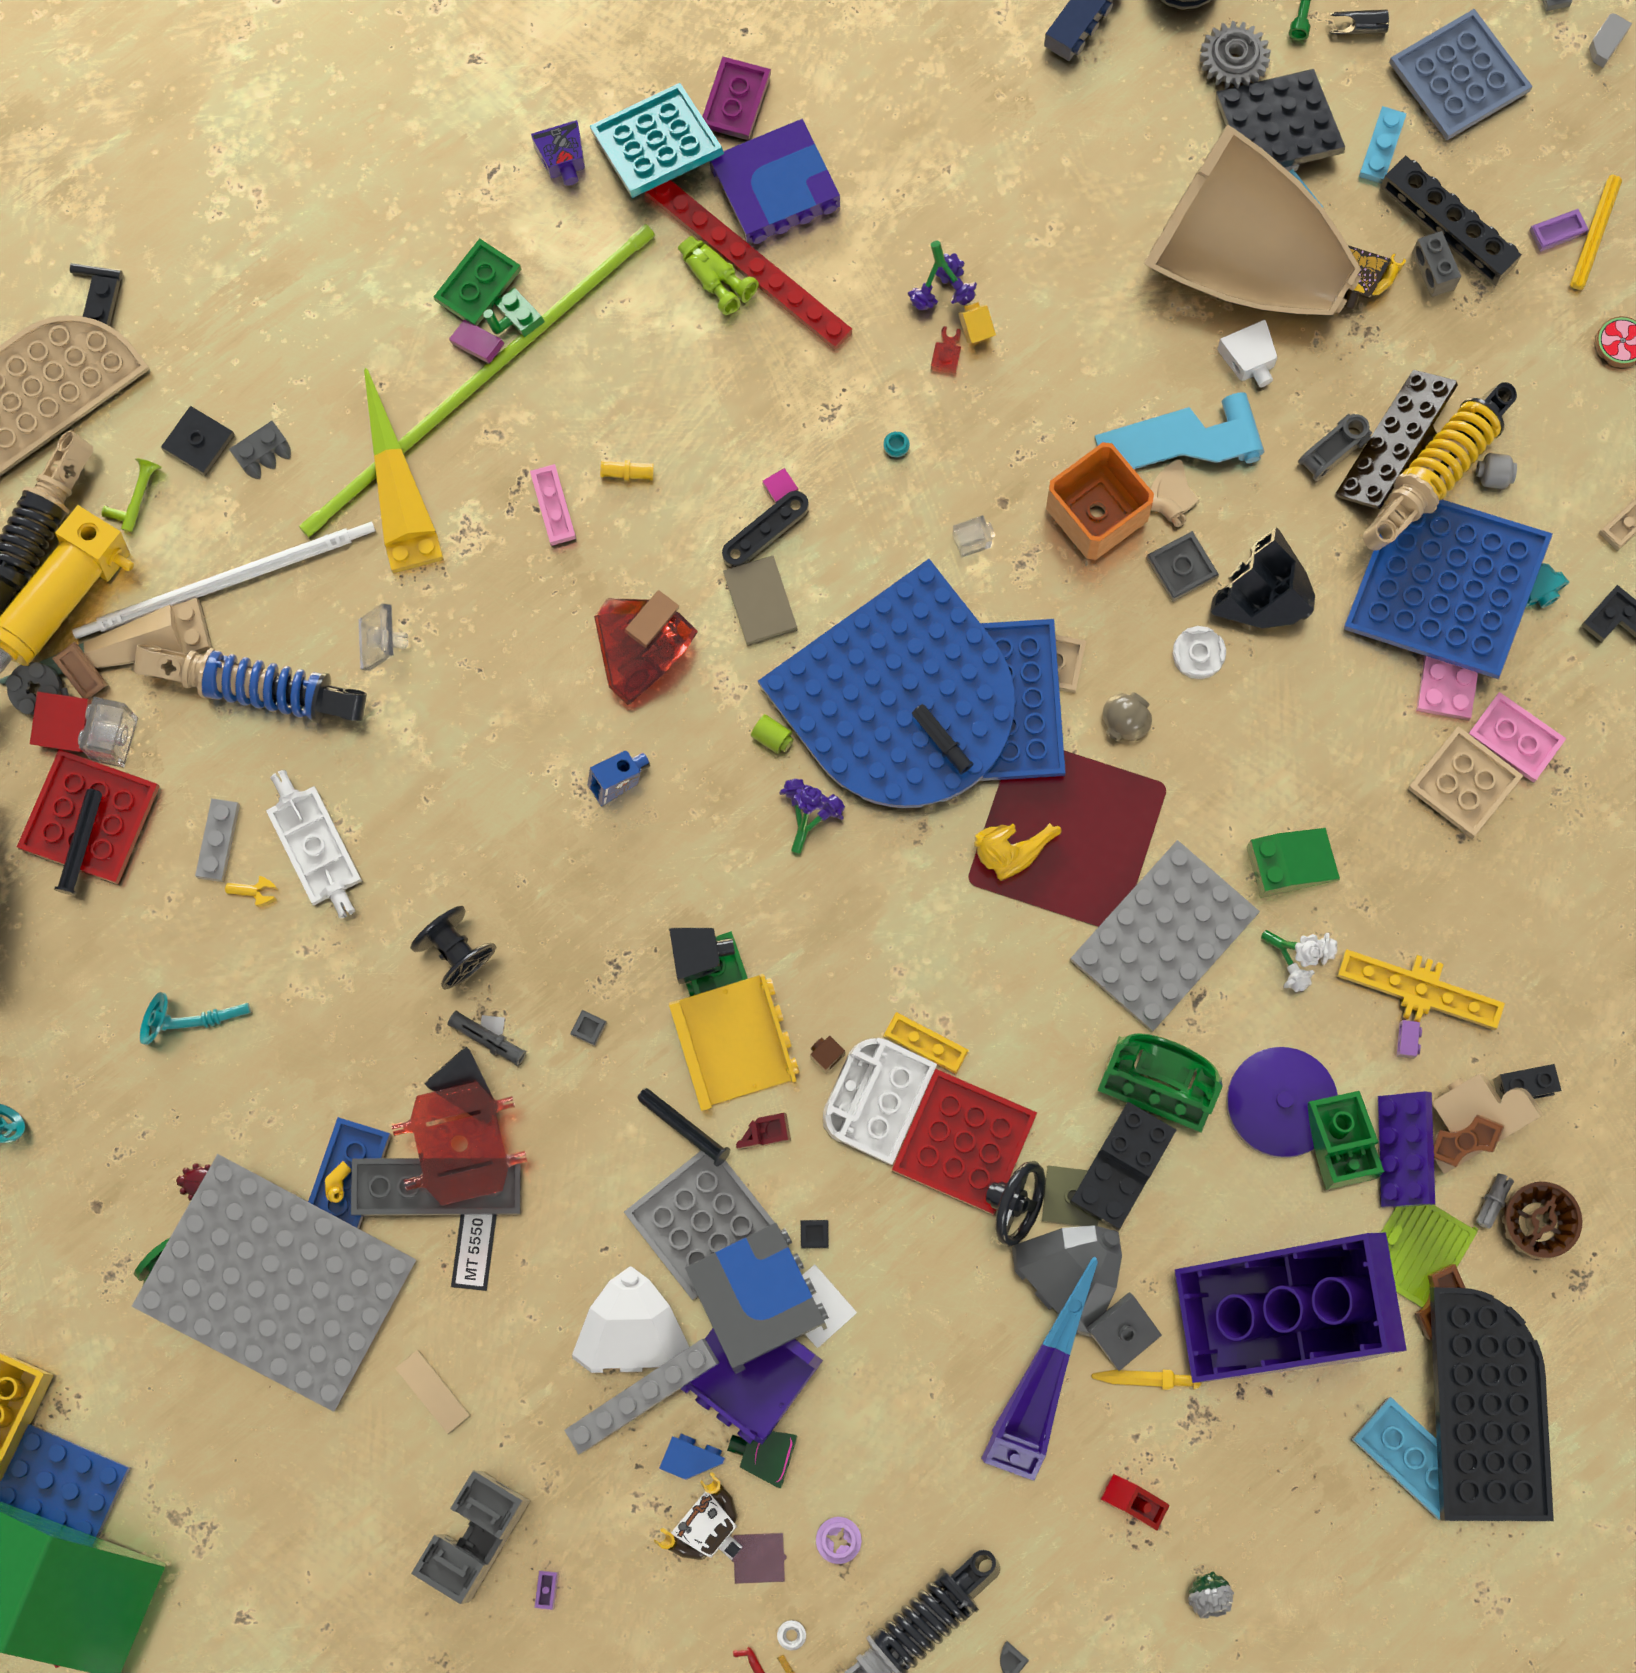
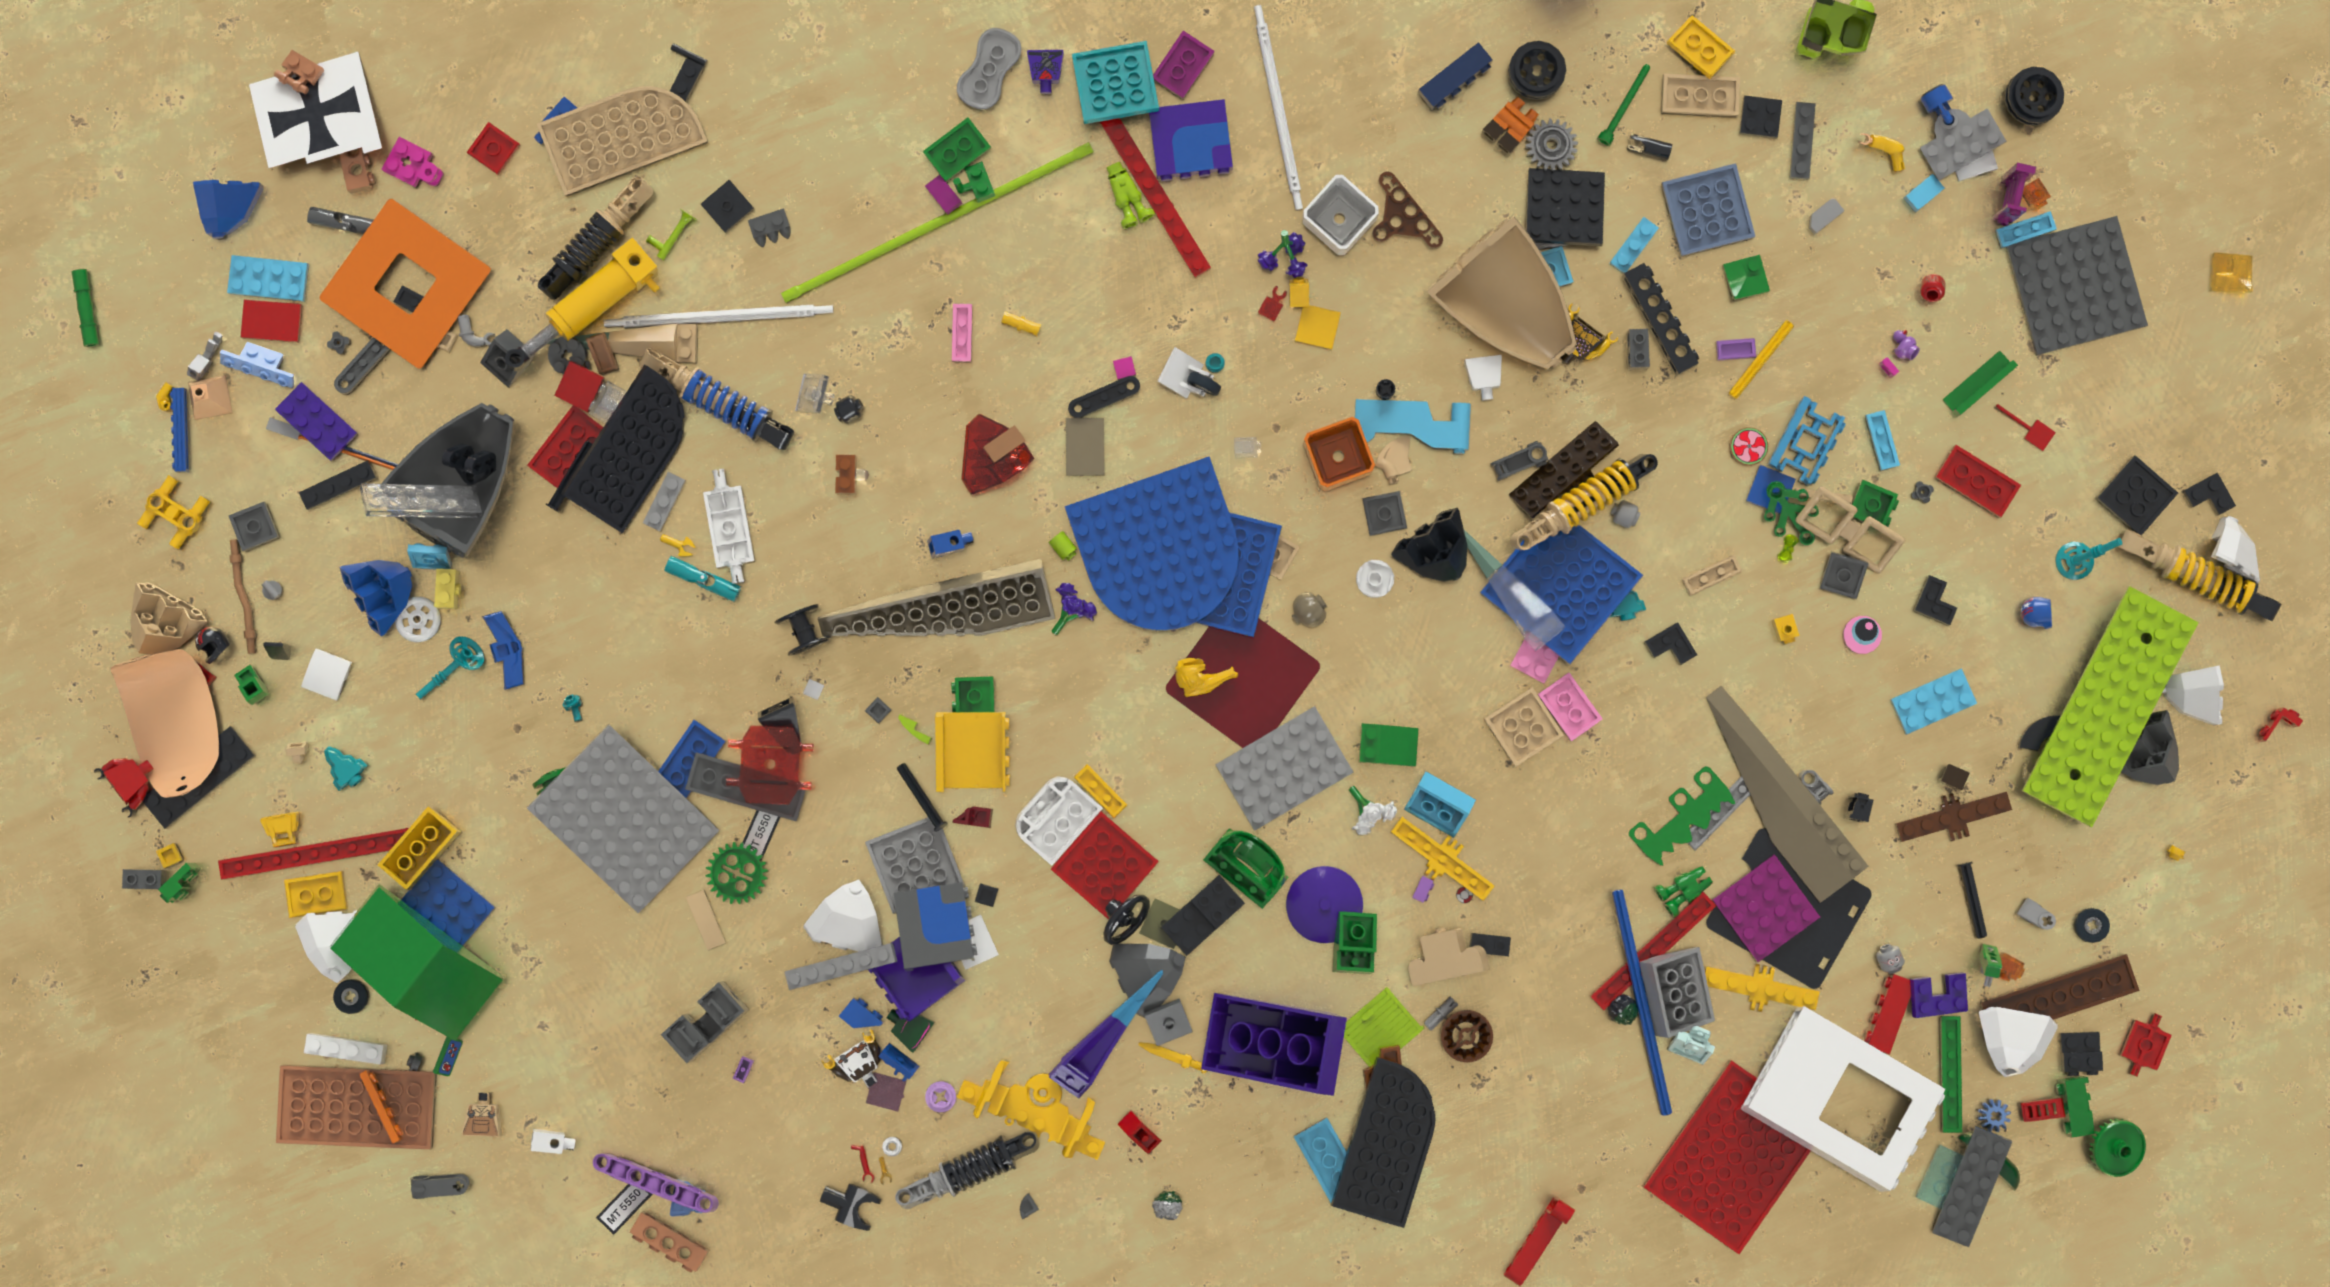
camera: 15 degrees right, 10 degrees up
teal dish [140,992,251,1045] -> none
dark red piece [176,1163,210,1201] -> none
yellow arm [325,1161,352,1203] -> none
yellow plate [364,368,444,573] -> none
dark grey pin [447,1011,526,1066] -> none
black torso [669,928,735,984] -> none
reddish brown plate [810,1035,846,1074] -> none
black axle [912,704,974,775] -> none
dark purple plate [1378,1091,1436,1208] -> none
dark orange tile [1434,1115,1504,1167] -> none
none -> blue plate [482,611,523,690]
none -> black plate [561,364,684,533]
none -> teal plate [562,694,582,722]
none -> teal piece [664,556,741,602]
none -> green gear [705,842,769,904]
none -> dark tan wedge [818,559,1055,636]
none -> black head [834,395,864,424]
none -> dark orange piece [835,455,869,495]
none -> blue plate [878,1043,920,1082]
none -> lime slope [898,715,932,745]
none -> light grey plate [957,28,1021,109]
none -> yellow piece [957,1060,1105,1160]
none -> white plate [1158,347,1221,398]
none -> white axle [1254,5,1303,210]
none -> yellow tile [1295,305,1341,350]
none -> white plate [1302,175,1379,255]
none -> reddish brown beam [1372,171,1443,249]
none -> black wheel [1376,379,1396,400]
none -> medium azure slope [1404,772,1476,838]
none -> sticker [1456,887,1473,903]
none -> clear plate [1464,530,1565,652]
none -> orange hips [1482,97,1539,156]
none -> green plate [1722,254,1770,300]

